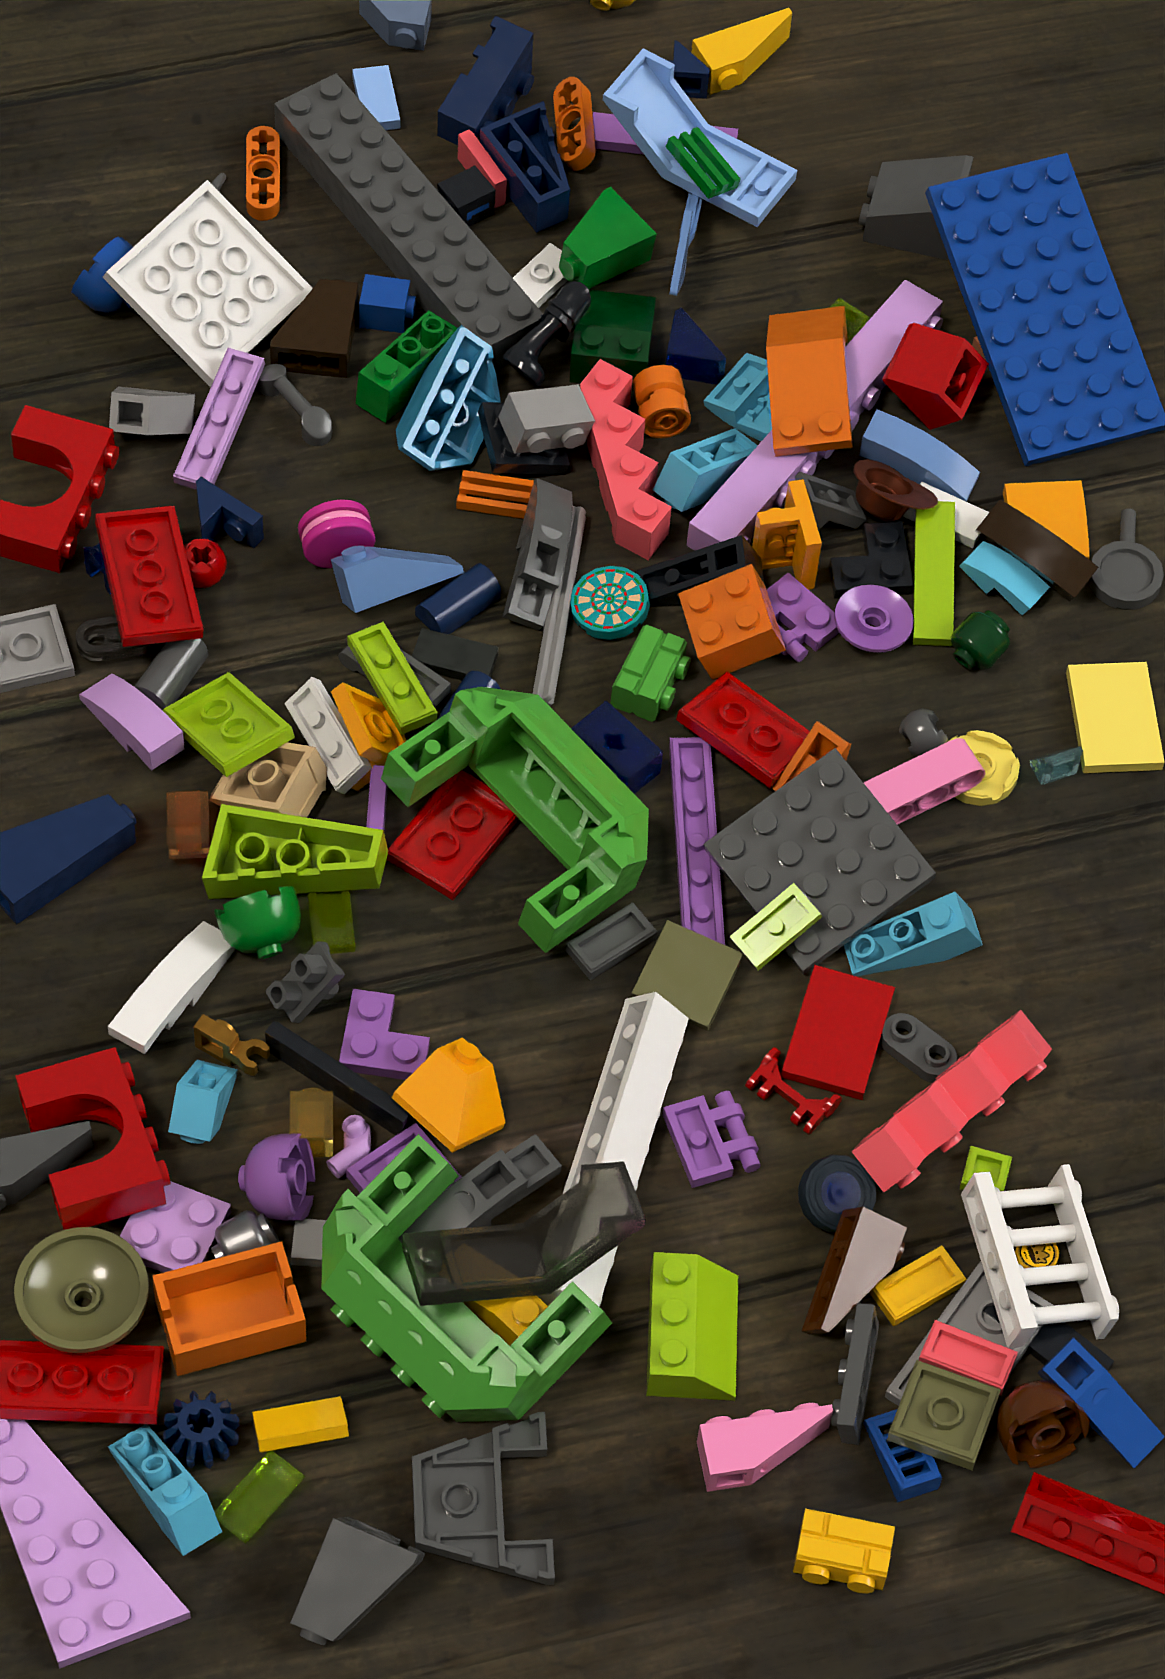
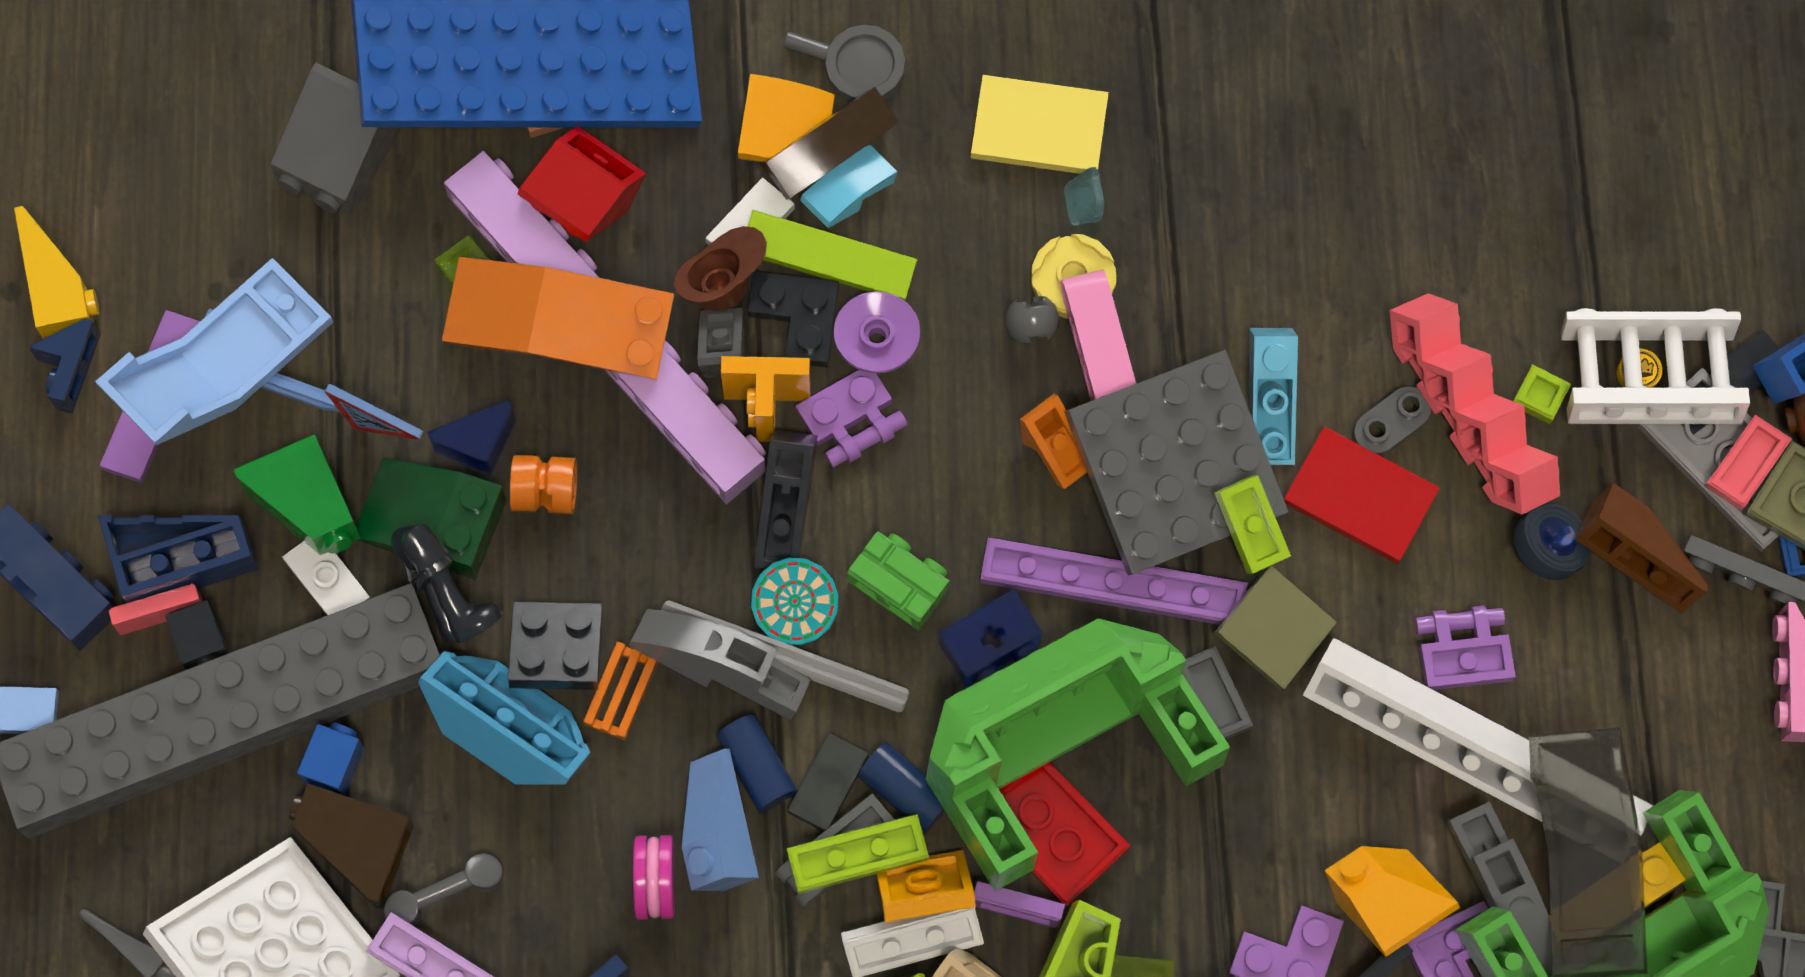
camera: 75 degrees left, 15 degrees up
orange beam [246,126,280,221] -> none
green slope [355,310,457,423] -> none
light grey brick [498,384,595,454] -> none
orange beam [553,77,596,171] -> none
coral brick [580,359,672,561] -> none
lime slope [646,1252,738,1401] -> none
medium azure slope [653,428,758,512] -> none
green tile [665,127,741,199] -> none
red tile [676,672,810,788] -> none
orange brick [678,564,786,680] -> none
medium azure slope [703,353,772,441] -> none
red piece [745,1047,842,1135] -> none
medium blue slope [859,409,980,502] -> none
yellow tile [869,1245,967,1327] -> none
dark green head [951,610,1010,670] -> none

